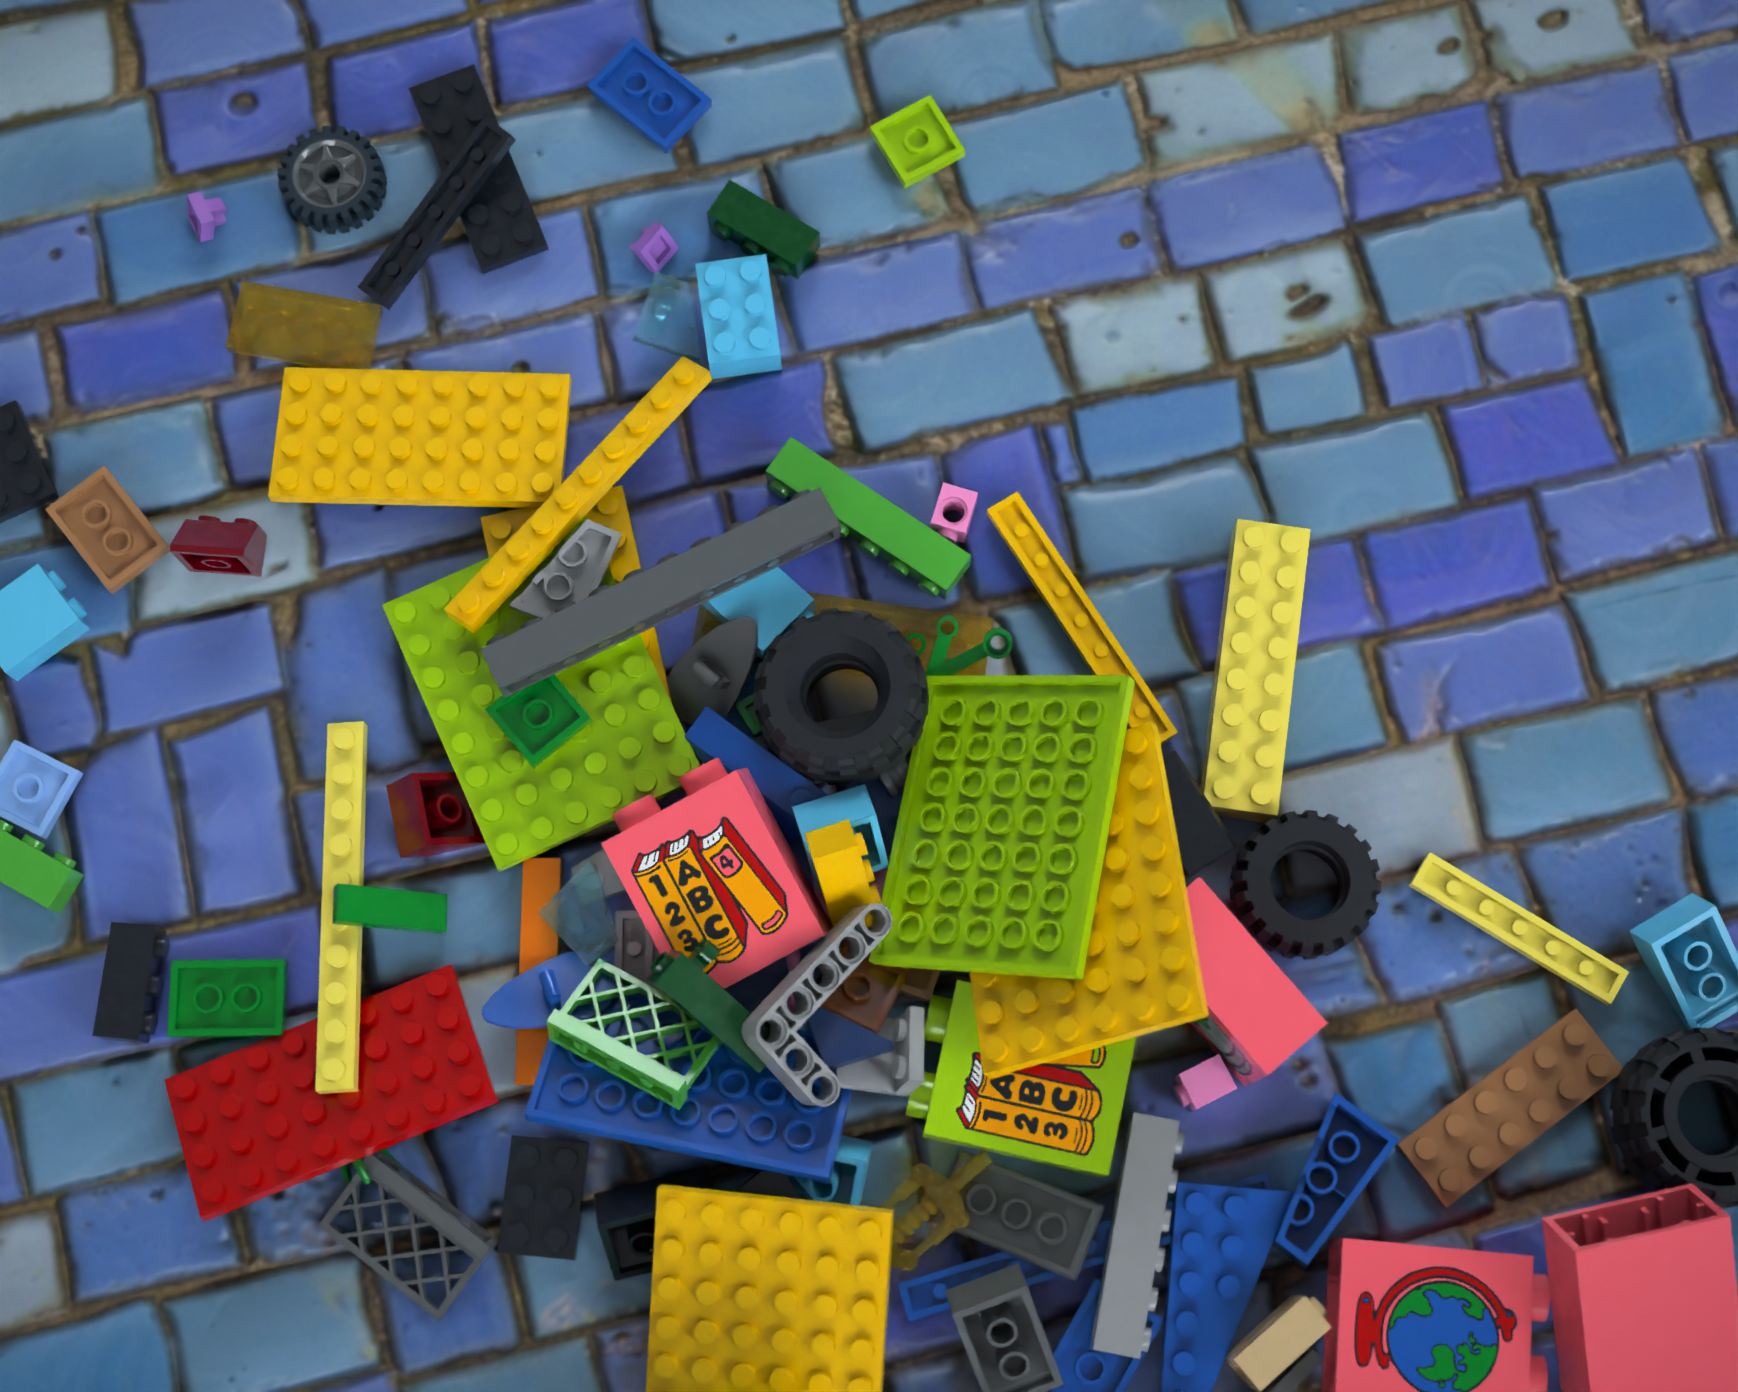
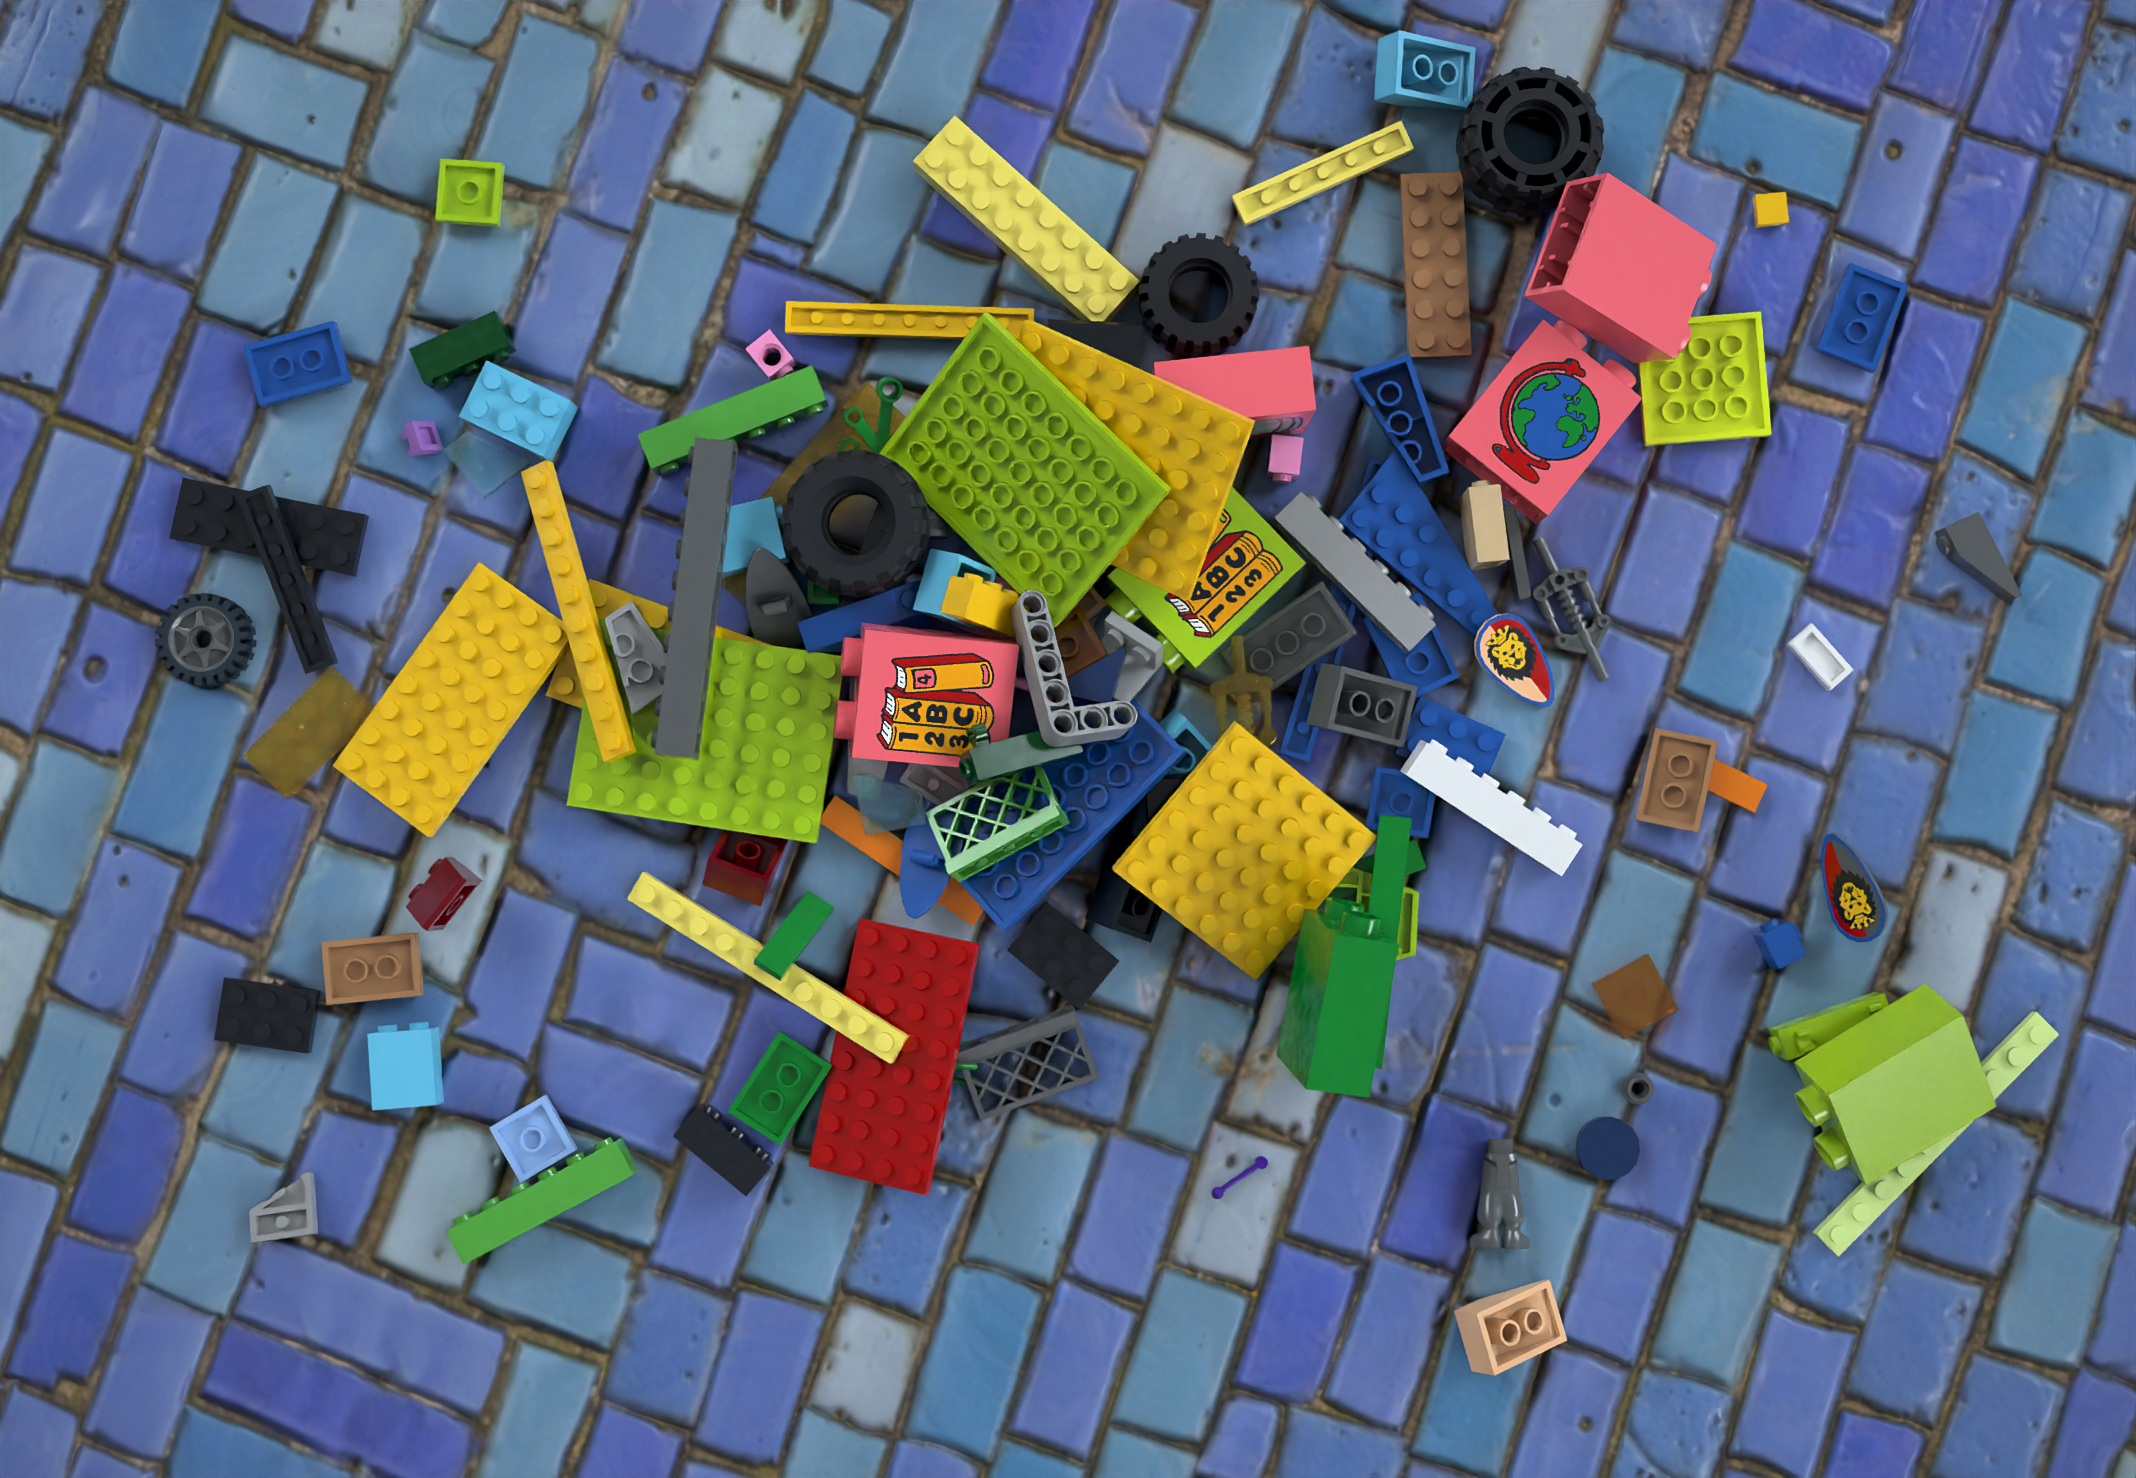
camera: 60 degrees left, 10 degrees up
medium lavender tile [186,191,227,243] -> none
green plate [485,675,592,768] -> none

